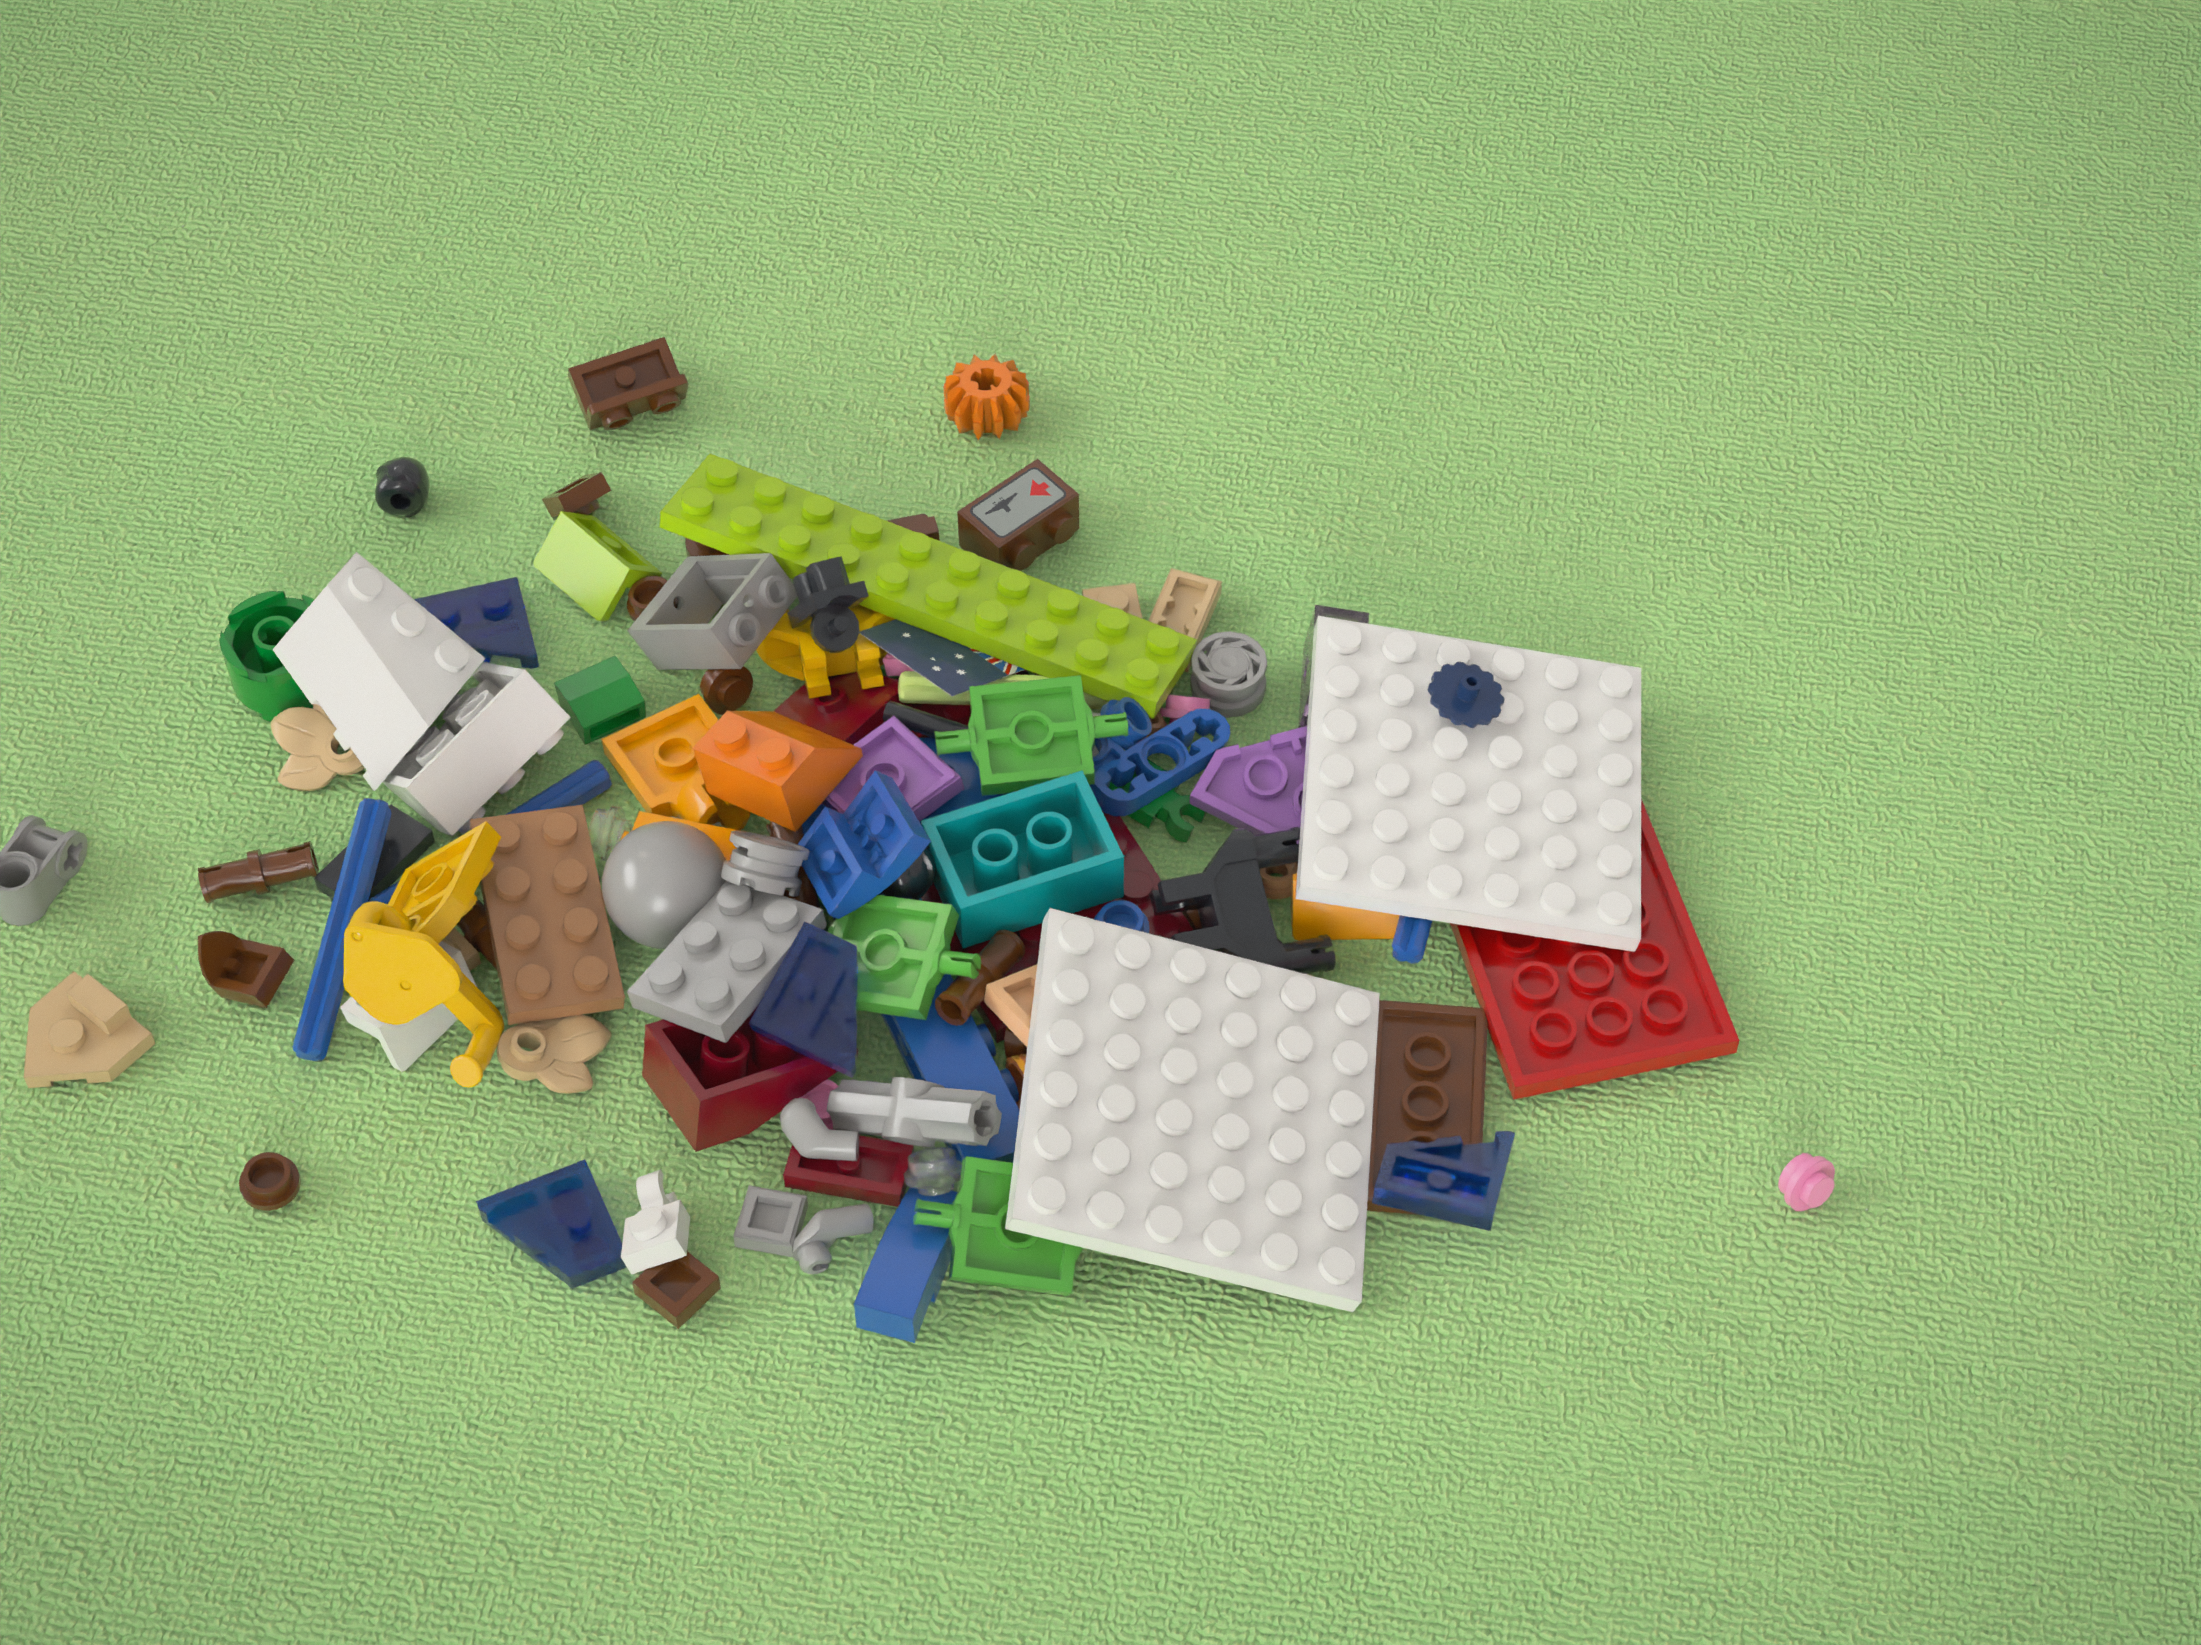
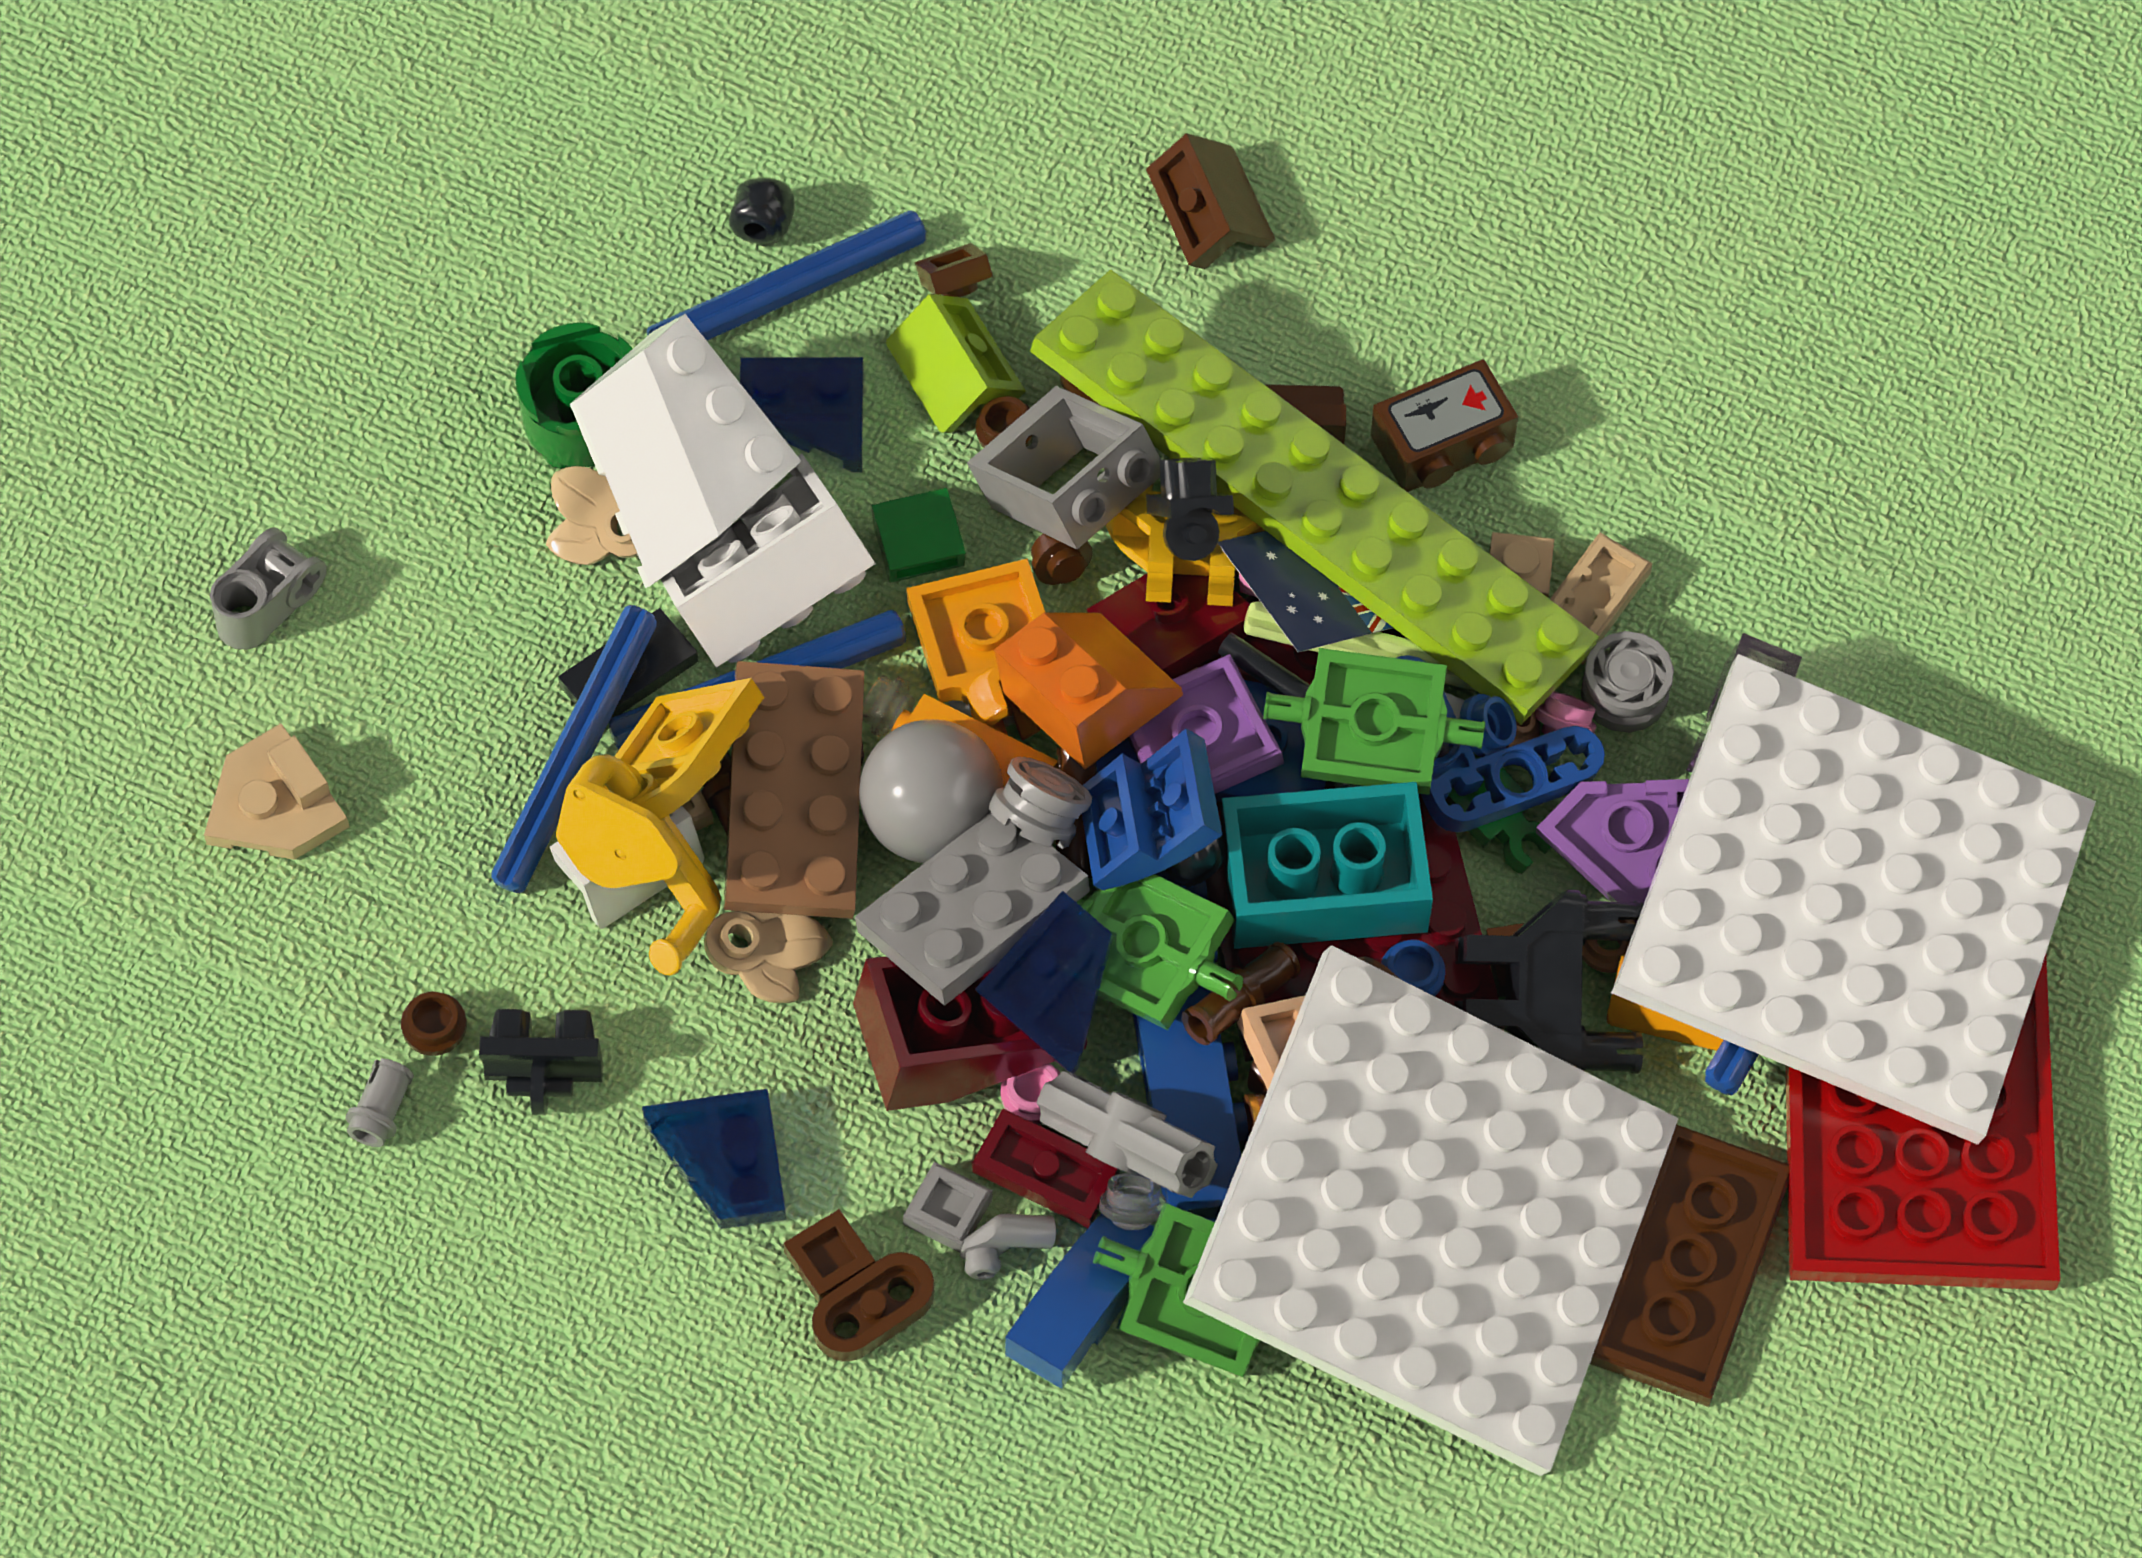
camera: 15 degrees right, 10 degrees up
reddish brown pin [198,841,319,903] -> none
reddish brown plate [198,931,295,1008] -> none
reddish brown bracket [568,337,689,430] -> none
white plate [621,1169,690,1275] -> none
light grey arm [780,1098,859,1161] -> none
orange gear [943,354,1030,440] -> none
clear blue wing [1372,1131,1515,1231] -> none
dark blue piece [1427,661,1505,728] -> none
bright pink plate [1778,1153,1835,1211] -> none
none -> light grey pin [346,1058,414,1147]
none -> black hips [479,1009,603,1116]
none -> blue axle [647,210,926,341]
none -> reddish brown plate [812,1252,934,1361]
none -> reddish brown panel [1146,133,1275,269]

